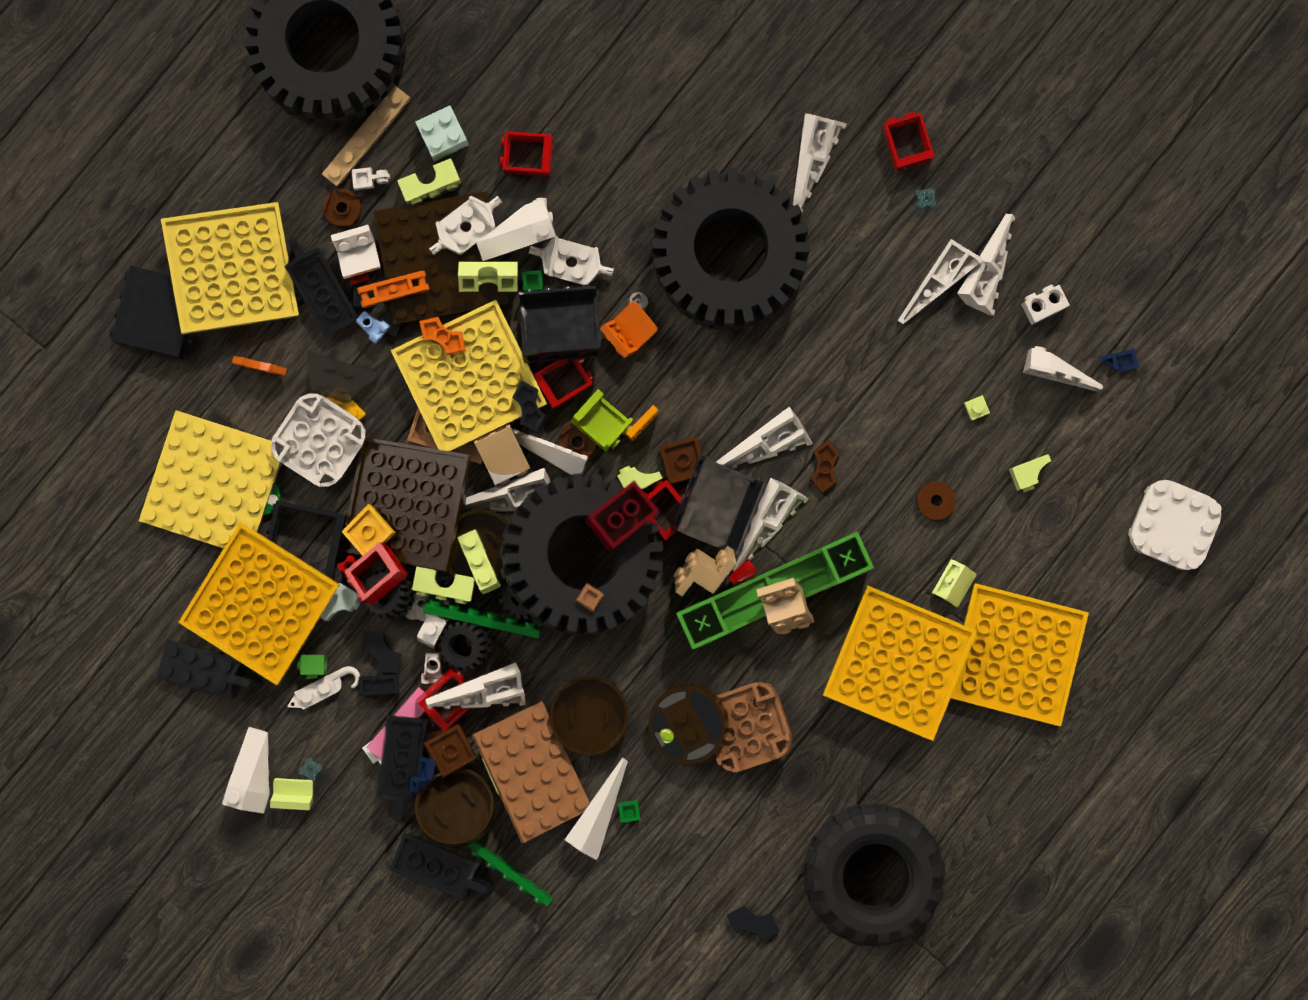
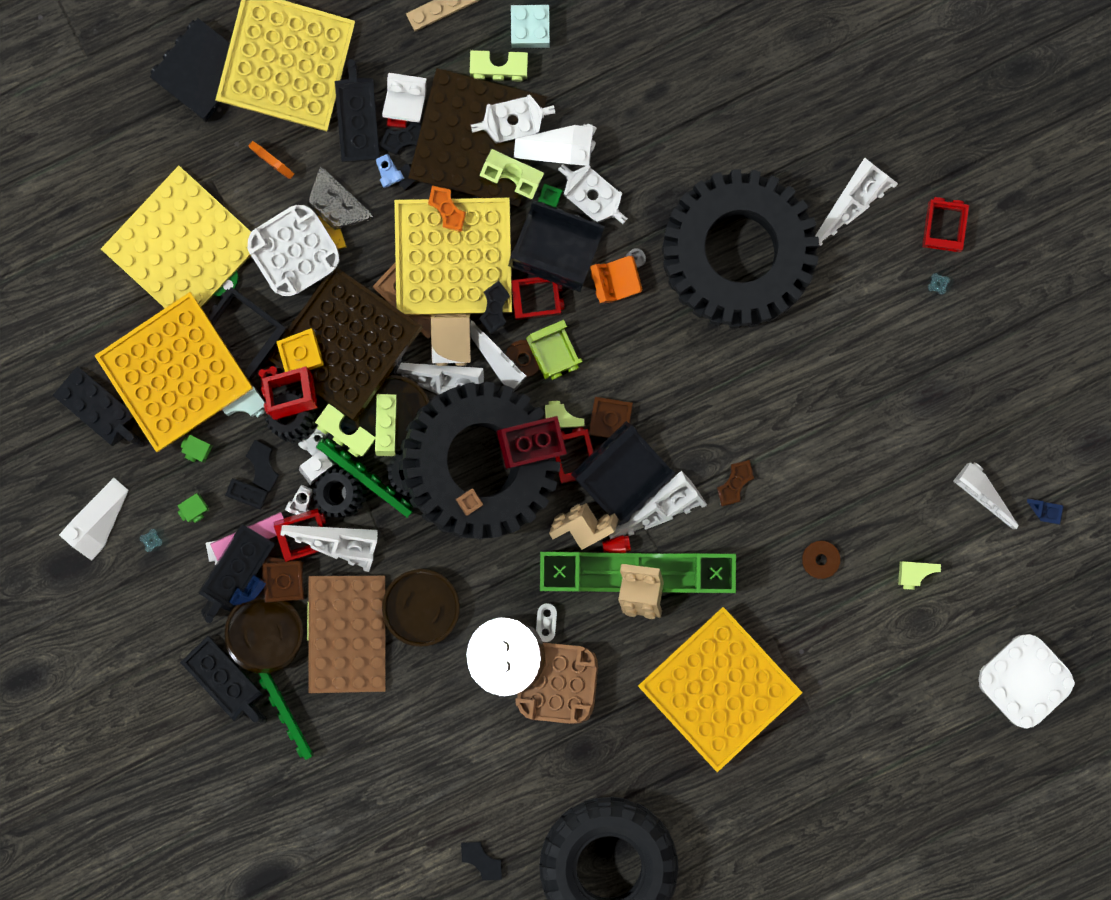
camera: 25 degrees right, 0 degrees up
yellowish green panel [270,778,313,810] -> none
white plate [287,666,360,710] -> none
reddish brown tile [323,189,362,228] -> none
white plate [352,167,390,190] -> none
orange plate [357,271,430,308] -> none
red window [500,131,553,177] -> none
white wedge [565,757,628,860] -> none
green plate [618,800,640,823] -> none
light orange tile [626,405,658,441] -> none
white wedge [716,407,813,469] -> none
white wedge [898,239,983,324] -> none
yellowish green panel [932,559,976,607] -> none
yellow plate [951,583,1089,727] -> none
white wedge [957,214,1015,316] -> none
yellowish green plate [964,395,990,421] -> none
white brick [1021,284,1070,325] -> none
none -> bright green brick [178,493,210,523]
none -> white plate [536,604,557,642]

